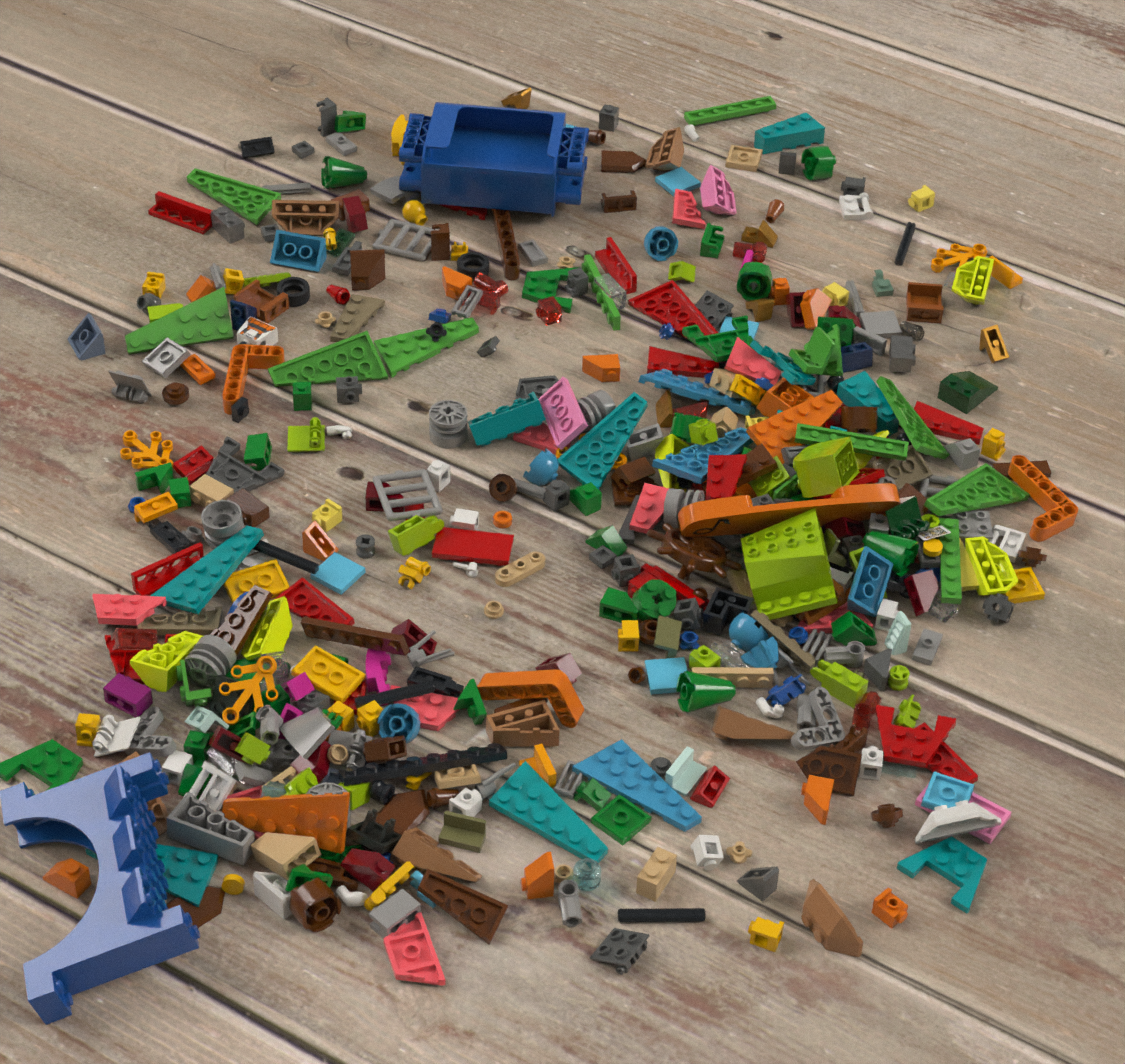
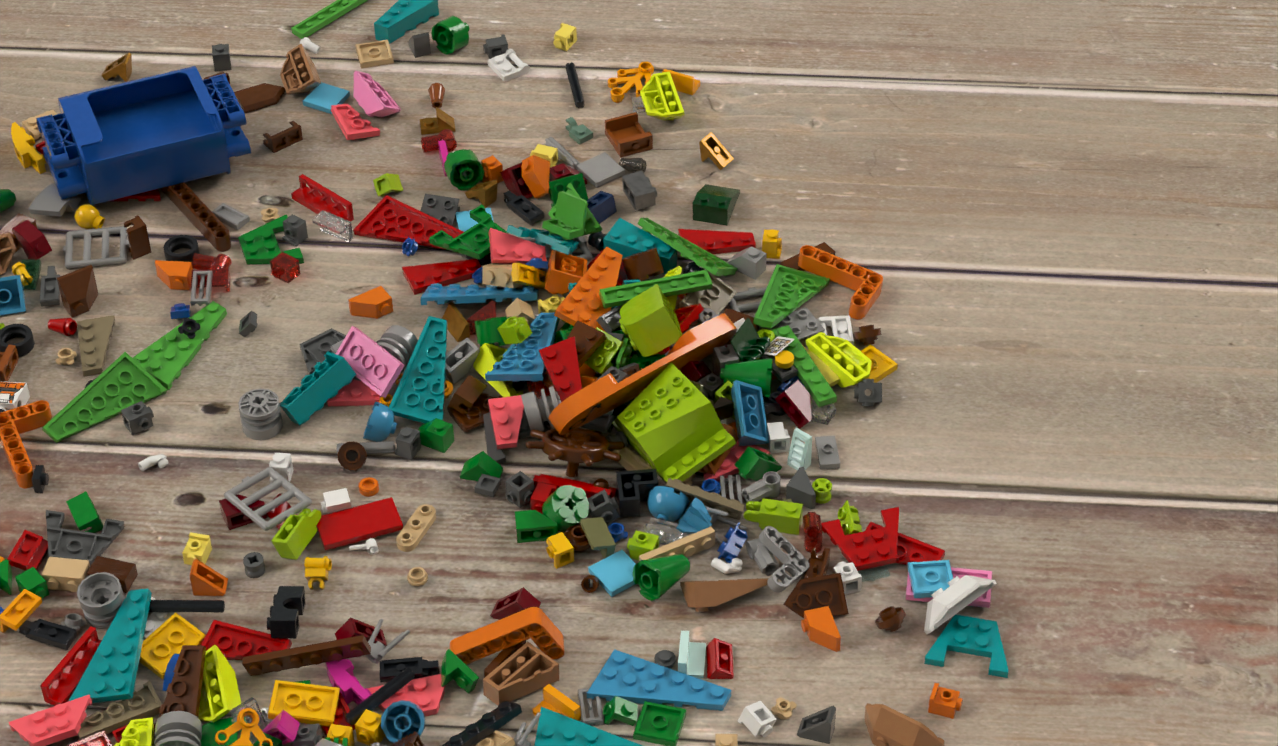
camera: 25 degrees left, 0 degrees up
lime hinge [287,417,325,452] -> none
green slope [293,382,312,411] -> none
medium azure tile [310,552,366,595] -> none
yellow tile [451,241,468,261] -> none
bright green plate [582,254,621,331] -> none
dark azure cylinder [644,226,678,261] -> none
green hinge [700,223,725,259] -> none
light grey tile [852,326,887,356] -> none
none -> black arch [267,586,306,639]
none -> black hinge [504,190,544,226]
none -> dark brown slope [713,396,734,421]

